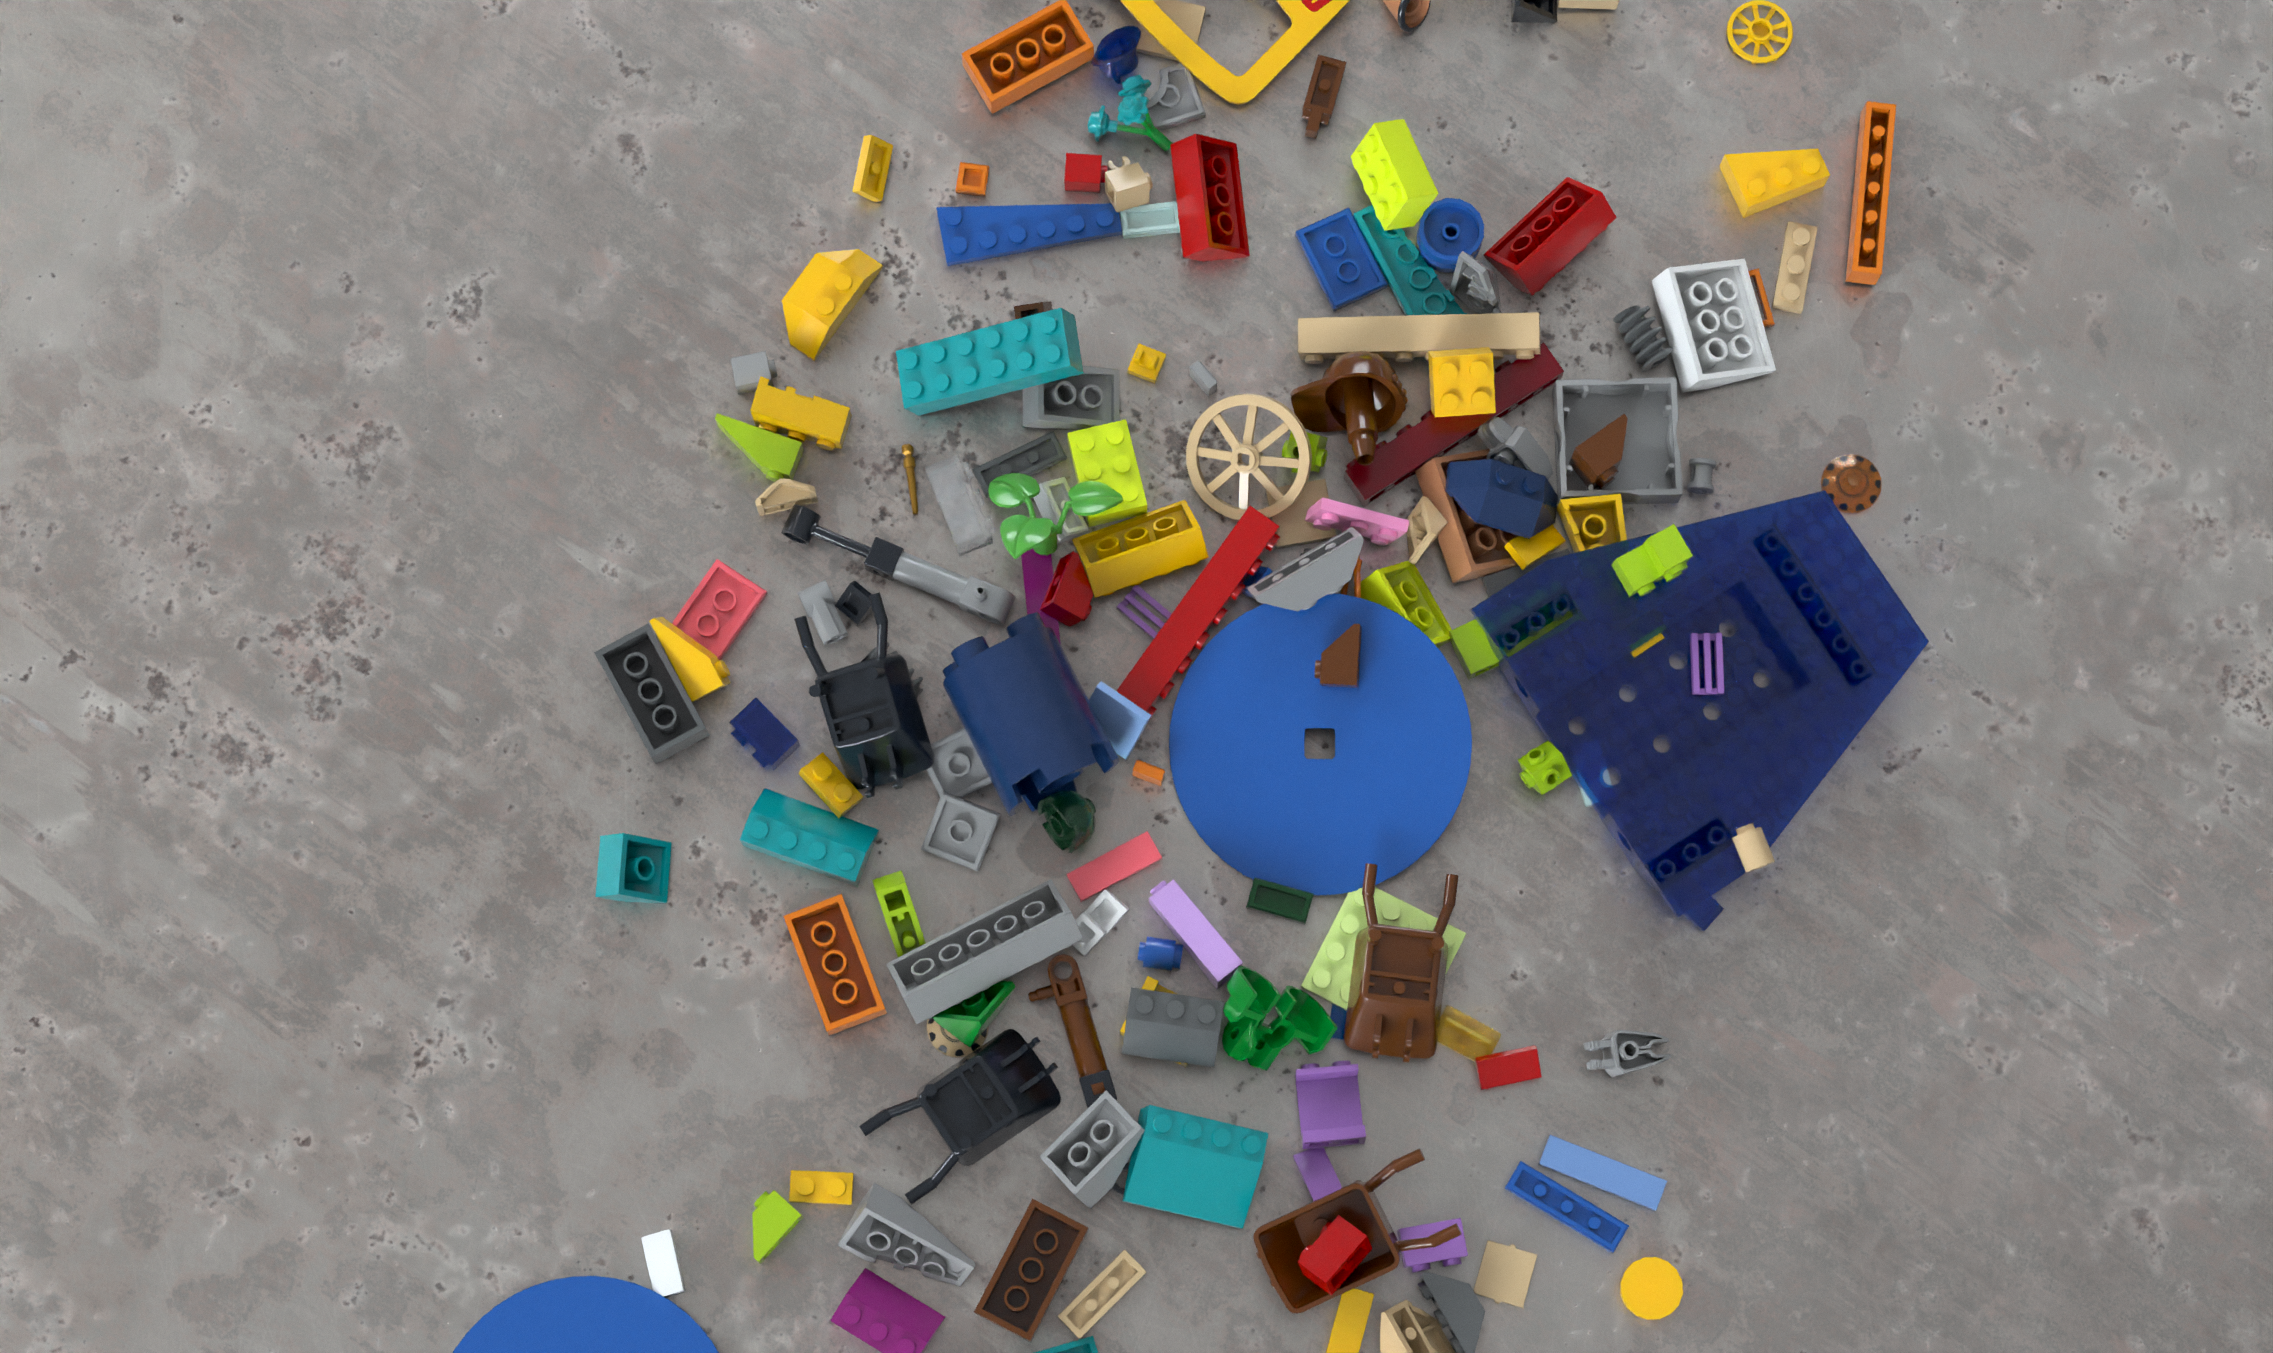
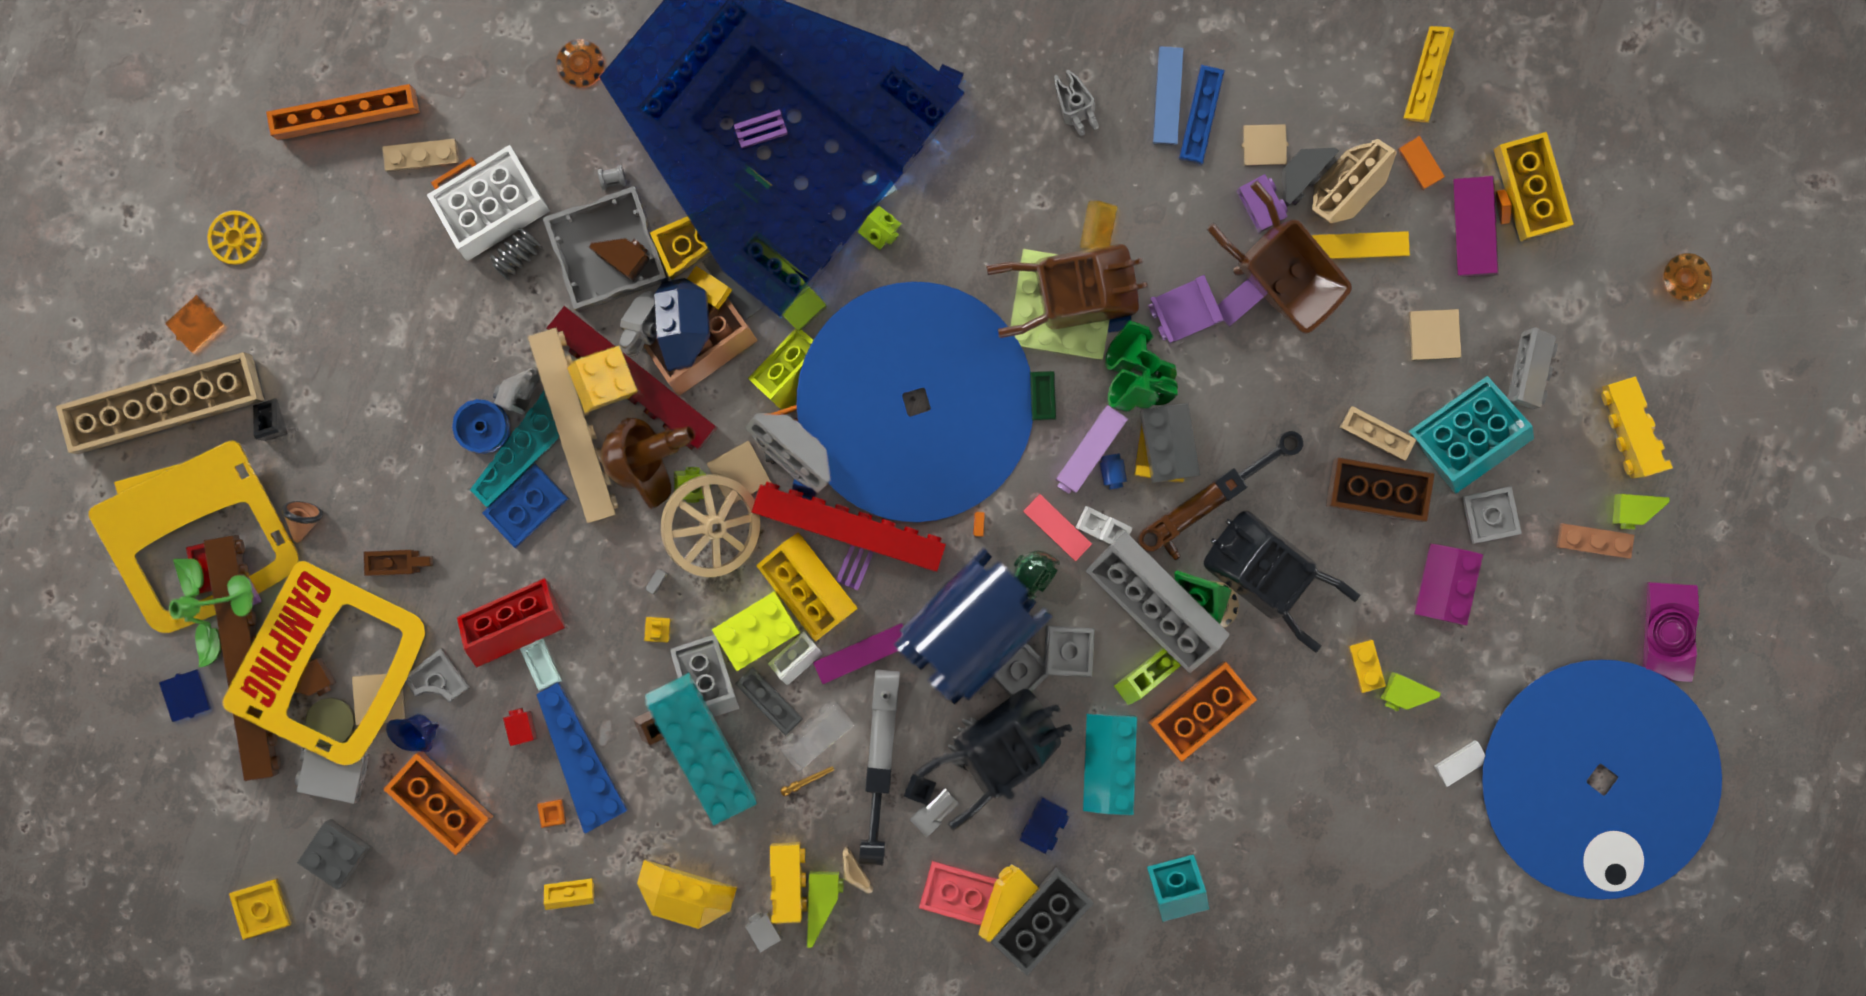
camera: 105 degrees left, 10 degrees up
yellow plate [799,752,864,818] -> none
light grey wedge [838,1183,976,1286] -> none
bright green plant [988,473,1123,559] -> none
red slope [1040,551,1093,627] -> none
light grey slope [1040,1090,1145,1209] -> none
teal plant [1088,75,1172,152] -> none
light blue tile [1089,681,1152,760] -> none
tan brick [1105,156,1153,213] -> none
teal slope [1122,1105,1269,1229] -> none
red brick [1298,1215,1372,1296] -> none
bright pink plate [1305,498,1409,546] -> none
reddish brown slope [1315,624,1362,688] -> none
neon yellow brick [1351,119,1439,231] -> none
tan slope [1406,496,1448,564] -> none
red tile [1475,1045,1542,1090] -> none
red slope [1483,177,1617,296] -> none
lime brick [1611,524,1693,597] -> none
yellow tile [1620,1257,1683,1320] -> none
yellow wedge [1719,148,1830,218] -> none
tan brick [1732,823,1775,873] -> none

